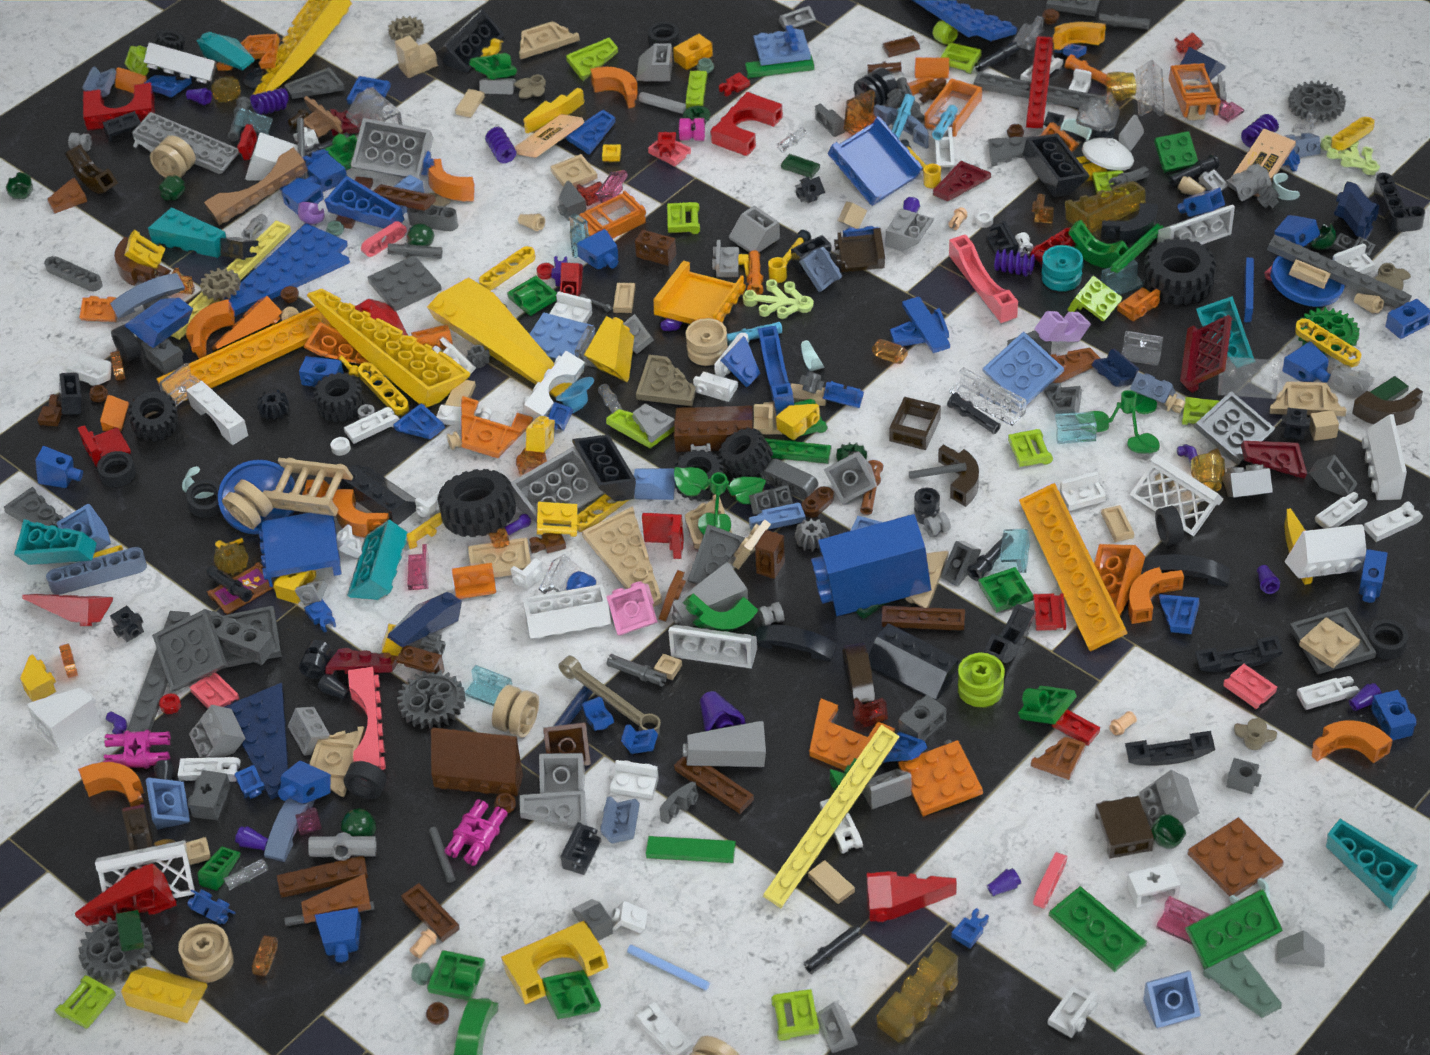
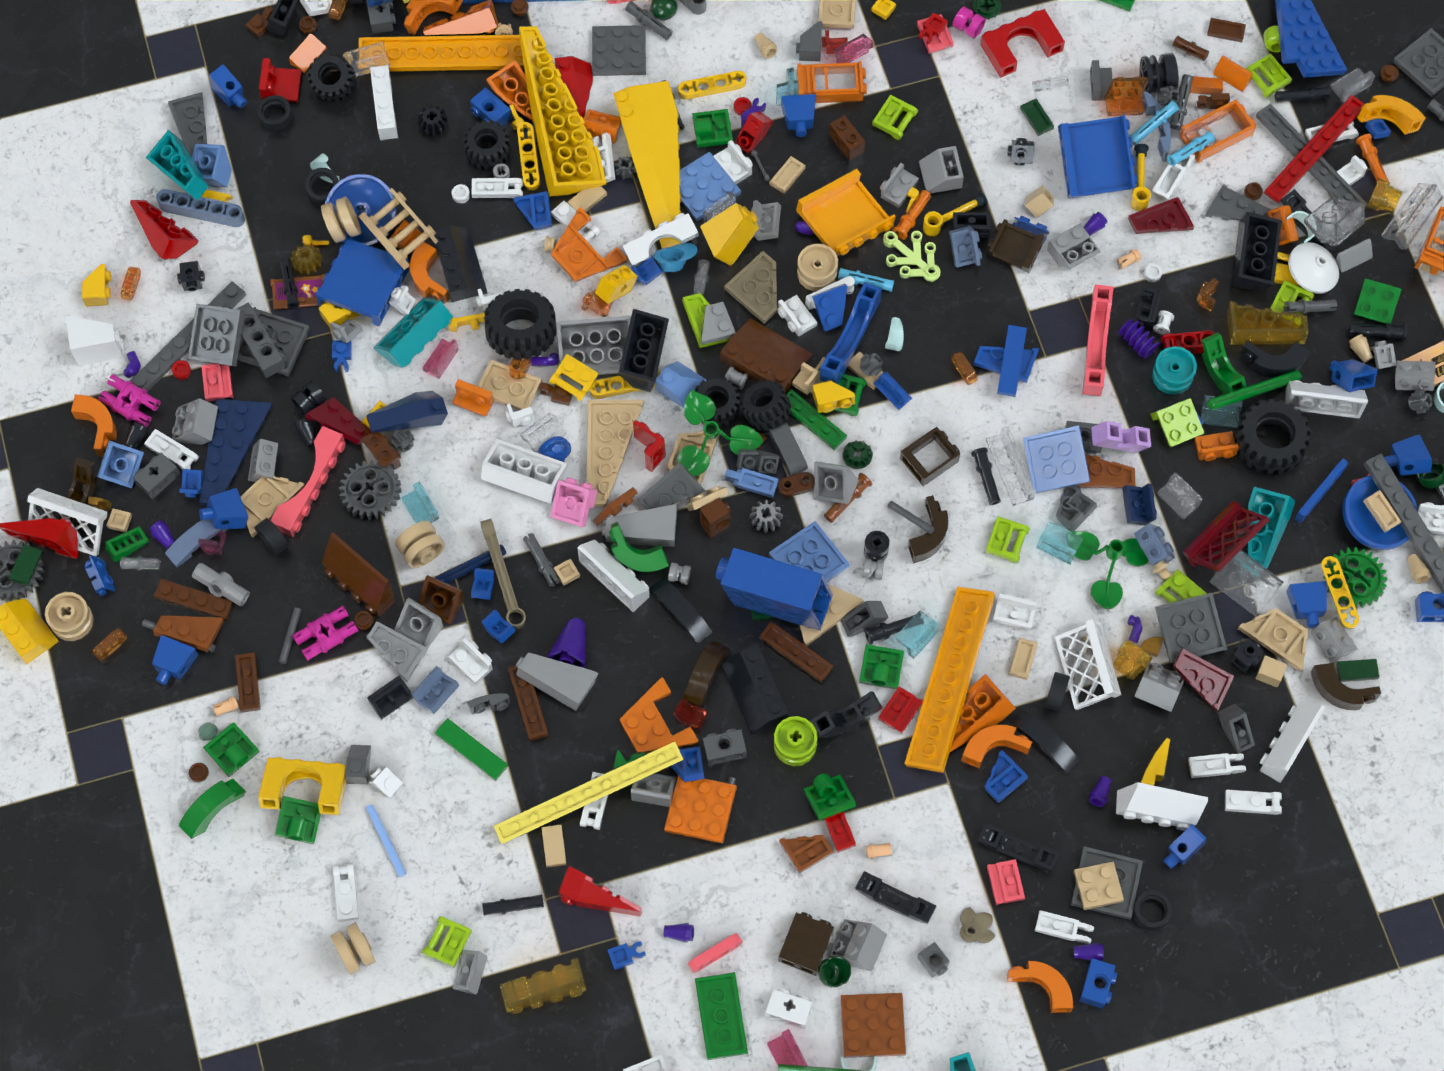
camera: 30 degrees right, 20 degrees up
dark green hair [341,809,376,837] -> none

